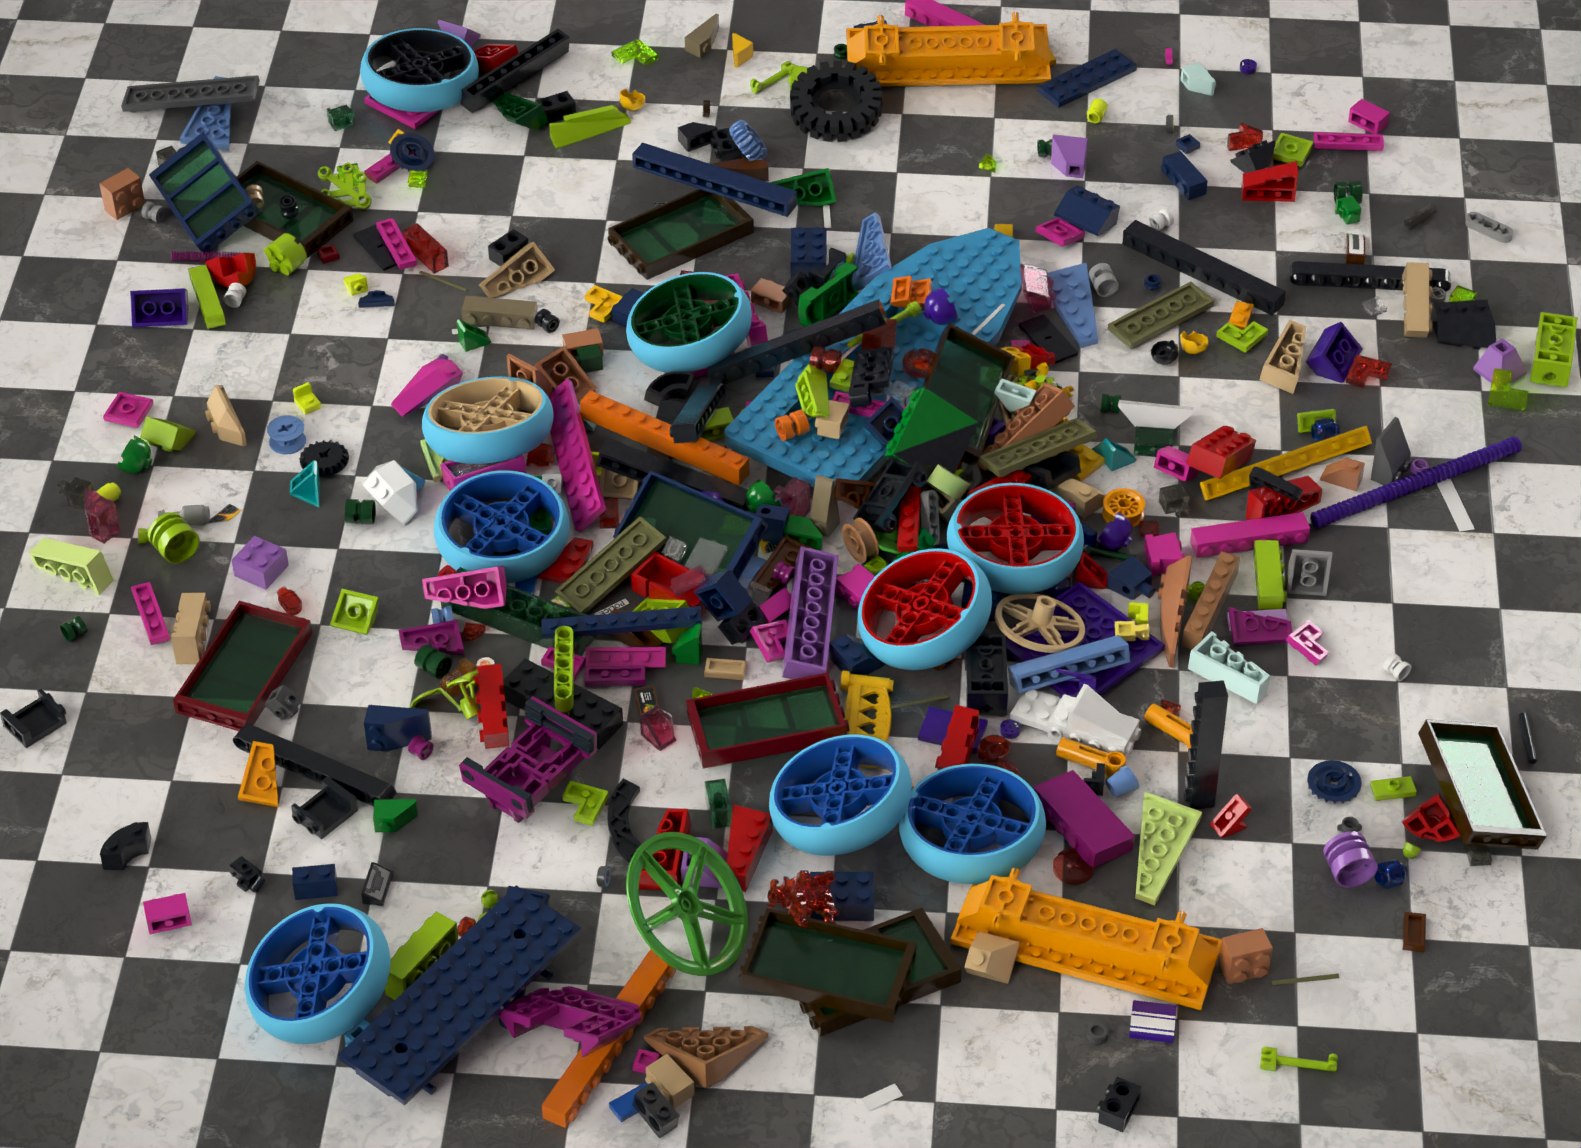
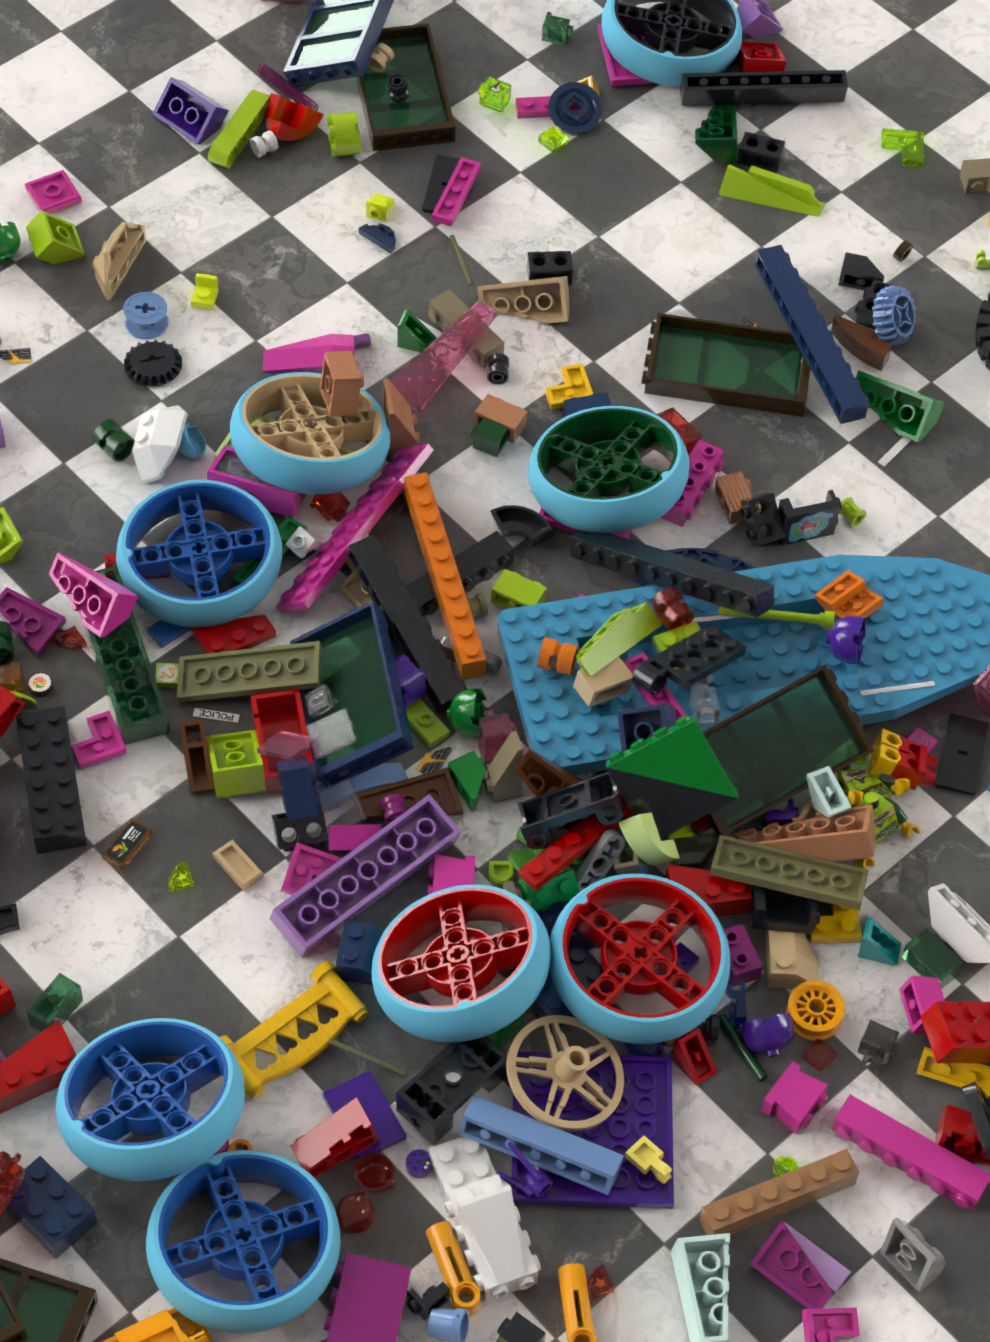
camera: 40 degrees right, 10 degrees up
light grey wheel [141,201,166,223] -> none
teal slope [290,460,320,507] -> none
dark red tile [317,244,340,264] -> none
lime plant [318,163,372,210] -> none
clear red brick [402,223,449,274] -> none
medium blue wheel [431,606,454,624] -> none
nougat slope [534,346,597,401] -> none
dark blue plate [542,606,702,639] -> none
lime beam [554,626,574,712] -> none
magenta plate [585,665,645,687] -> none
dark pink plate [586,647,666,668] -> none
clear red brick [599,498,619,529] -> none
yellow hair [619,89,646,111] -> none
clear pink slope [640,705,676,751] -> none
black brick [670,378,726,444] -> none
green slope [672,623,703,665] -> none
window [686,673,850,769] -> none
dark blue torso [743,504,790,545] -> none
dark pink brick [746,319,768,348] -> none
dark blue brick [791,227,827,277] -> none
green piece [798,262,858,327] -> none
medium nougat wheel [842,518,879,563] -> none
medium blue wing [853,212,892,291] -> none
clear red piece [861,318,897,360] -> none
clear red tile [902,348,939,378] -> none
dark green wheel [1101,393,1121,413] -> none
dark blue torso [1106,555,1155,600] -> none
neon yellow bracket [1128,602,1149,625] -> none
nougat wedge [1158,555,1192,668] -> none
lime brick [1253,540,1287,610] -> none
none -> nougat brick [320,351,364,417]
none -> clear pink wing [390,300,498,412]

